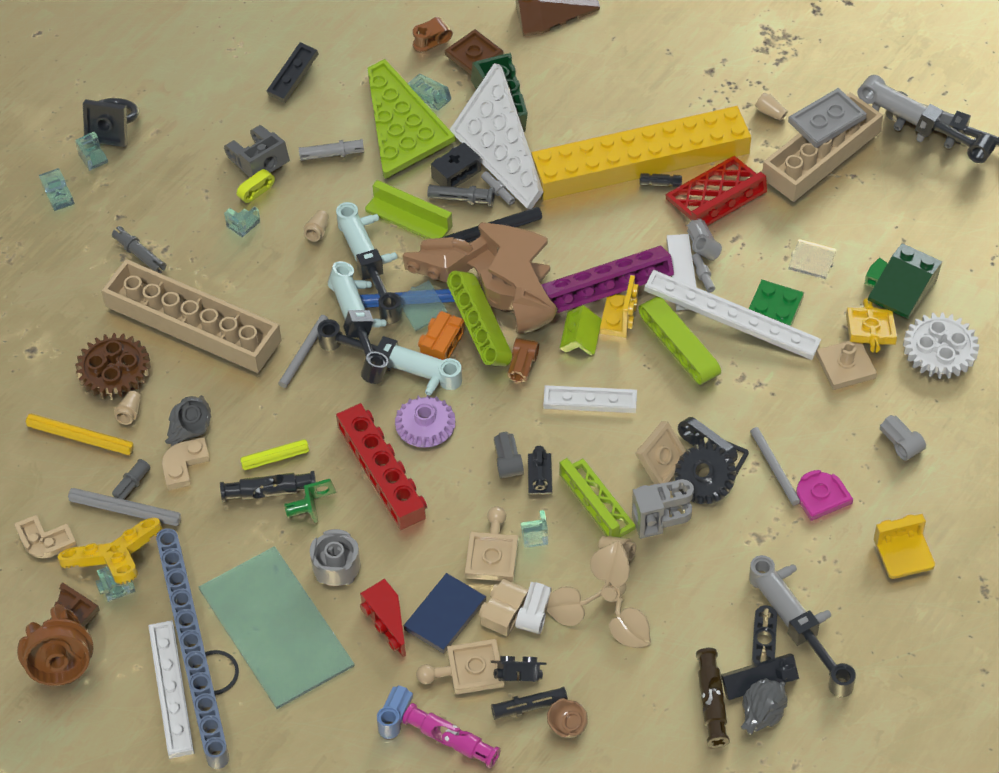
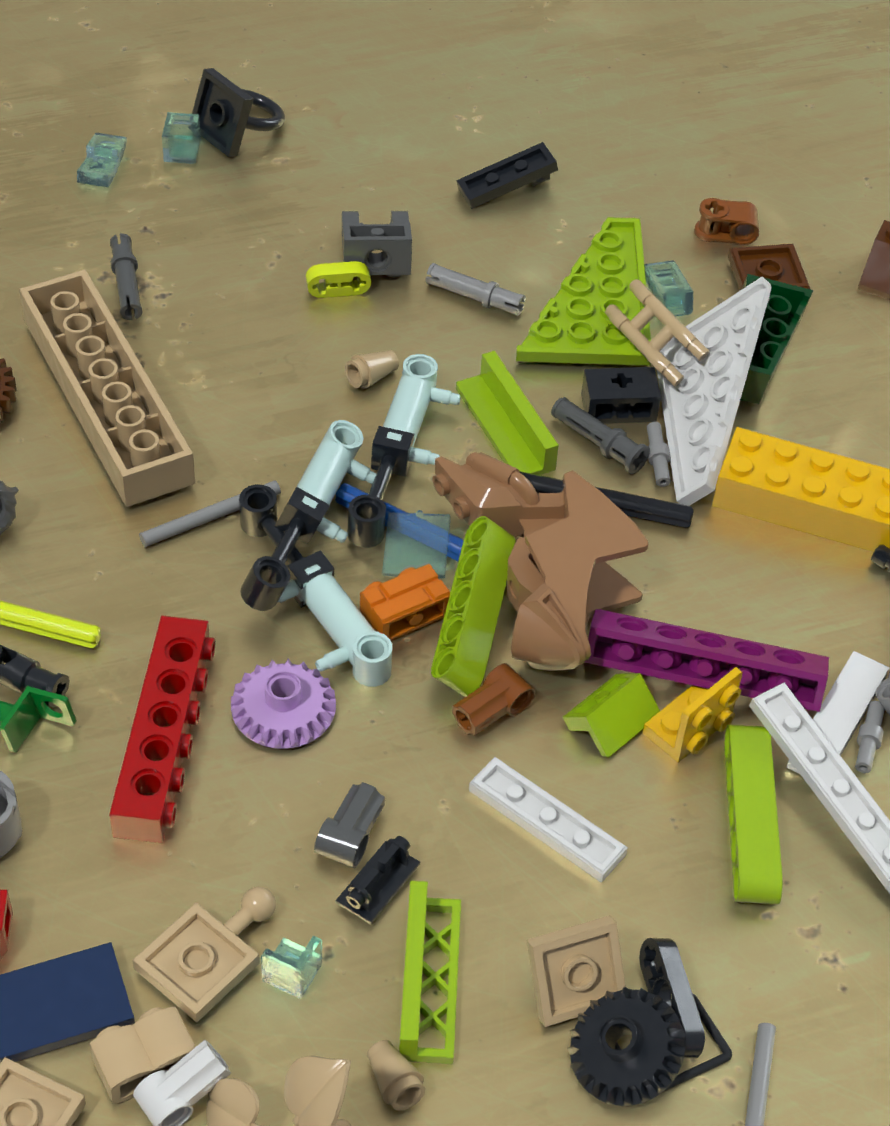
camera: 30 degrees right, 5 degrees down
clear light blue panel [224,207,260,237] -> none
light grey brick [632,479,694,539] -> none
none -> tan piece [605,279,709,387]

